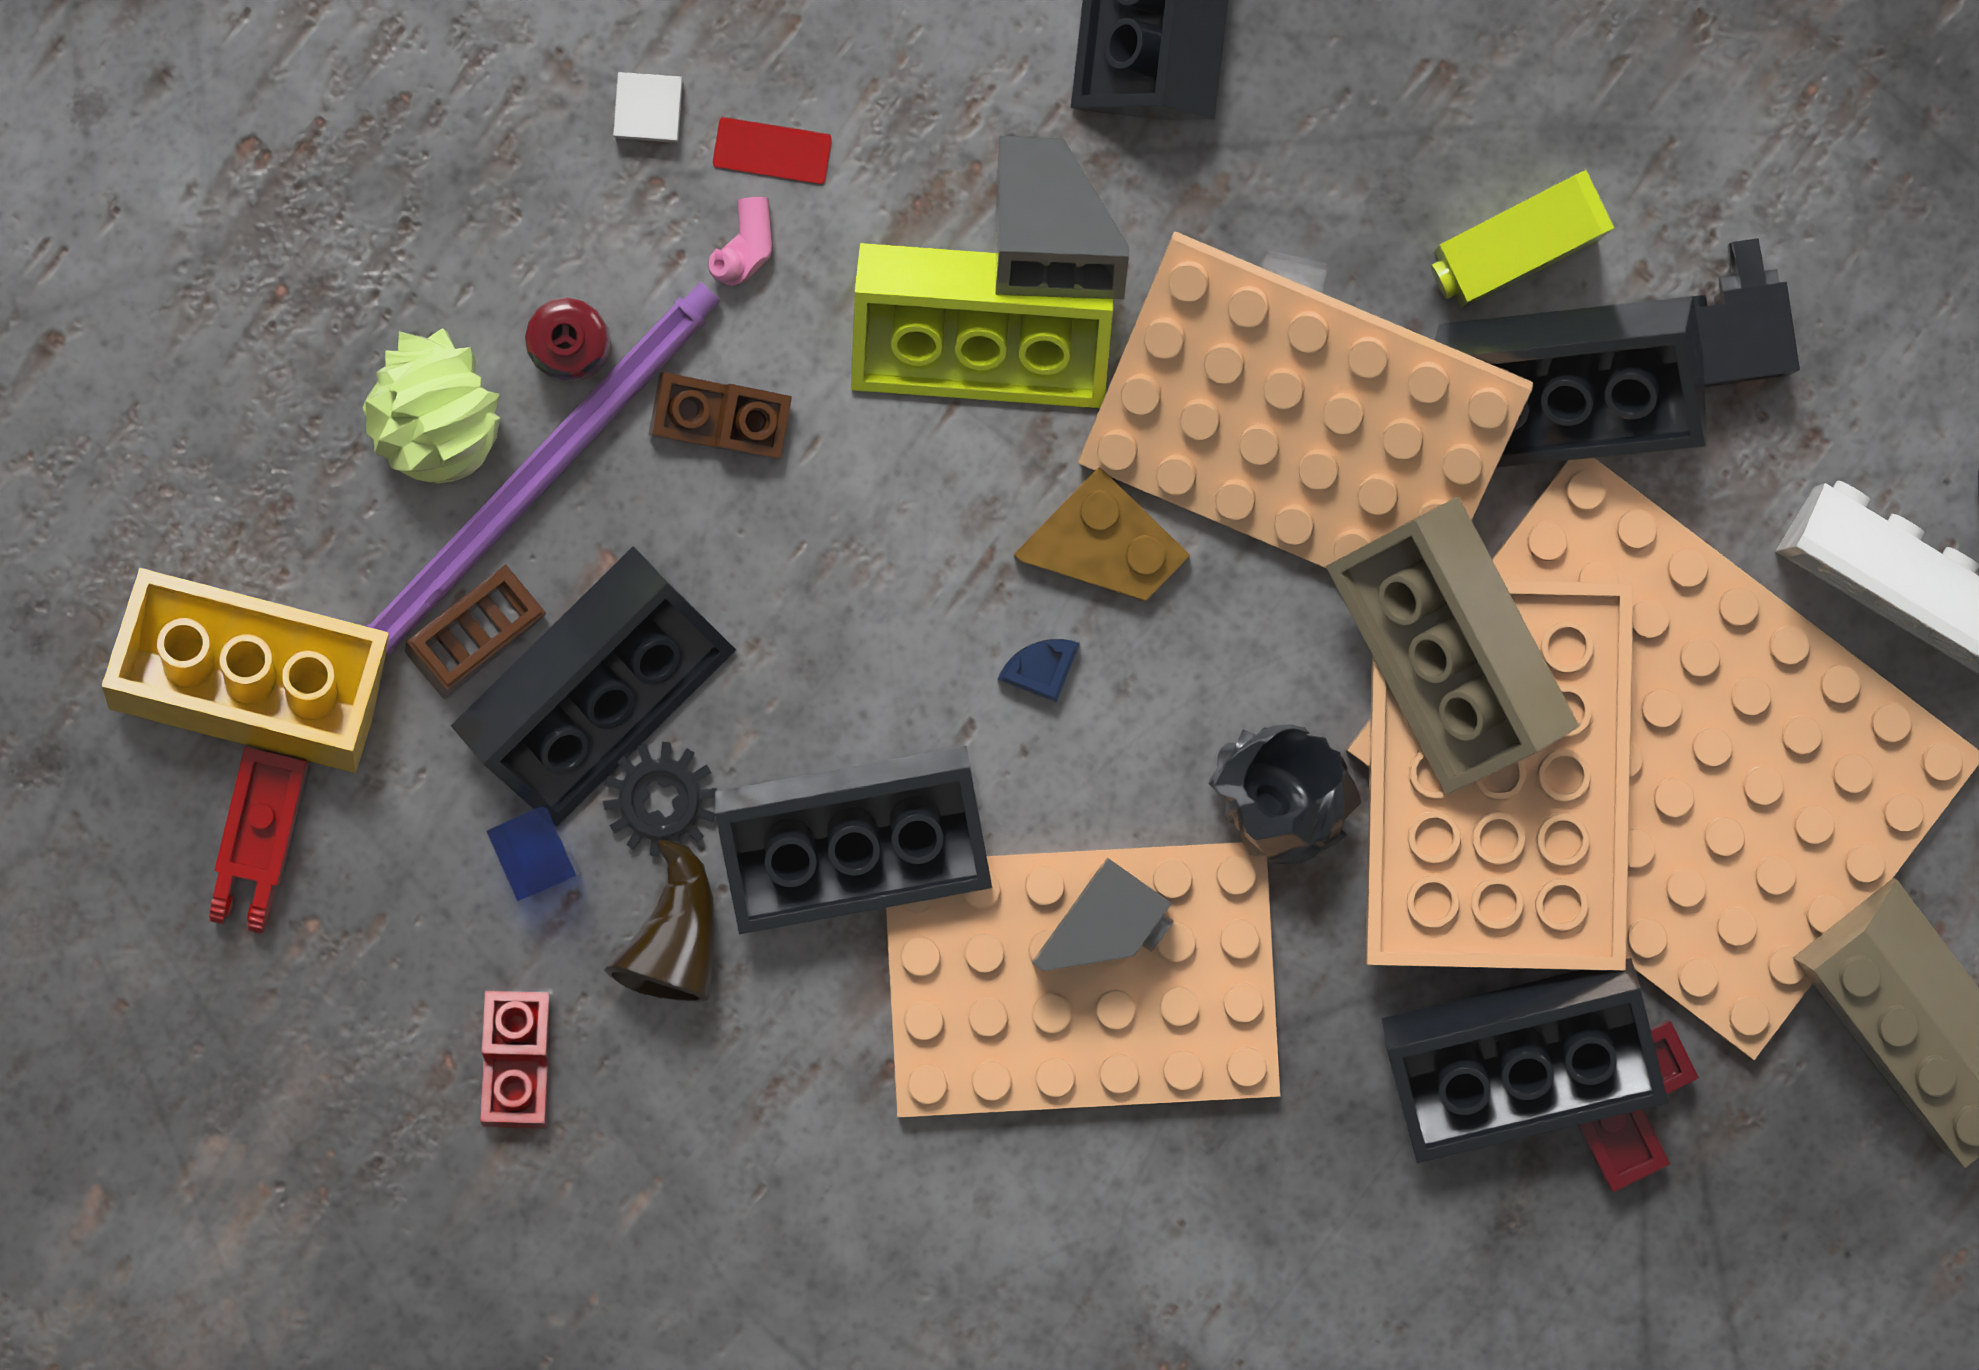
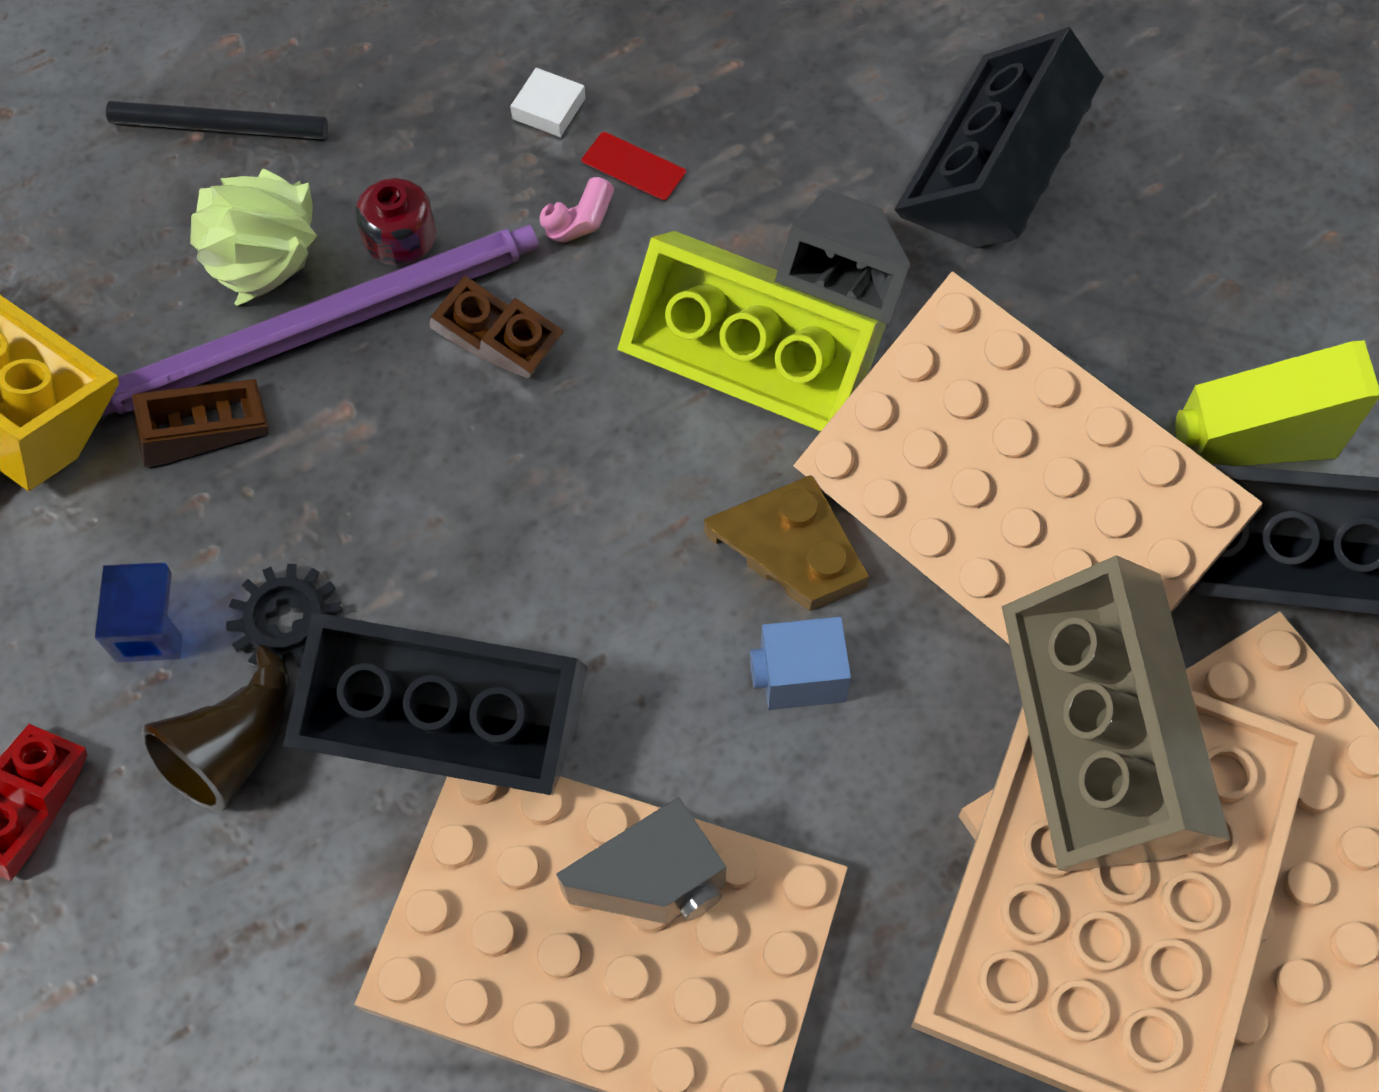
camera: 25 degrees right, 25 degrees down
black slope [451,546,737,828] -> none
dark blue tile [997,639,1080,702] -> none
black hair [1208,724,1361,864] -> none
none -> black bar [106,101,328,140]
none -> medium blue brick [750,617,851,710]

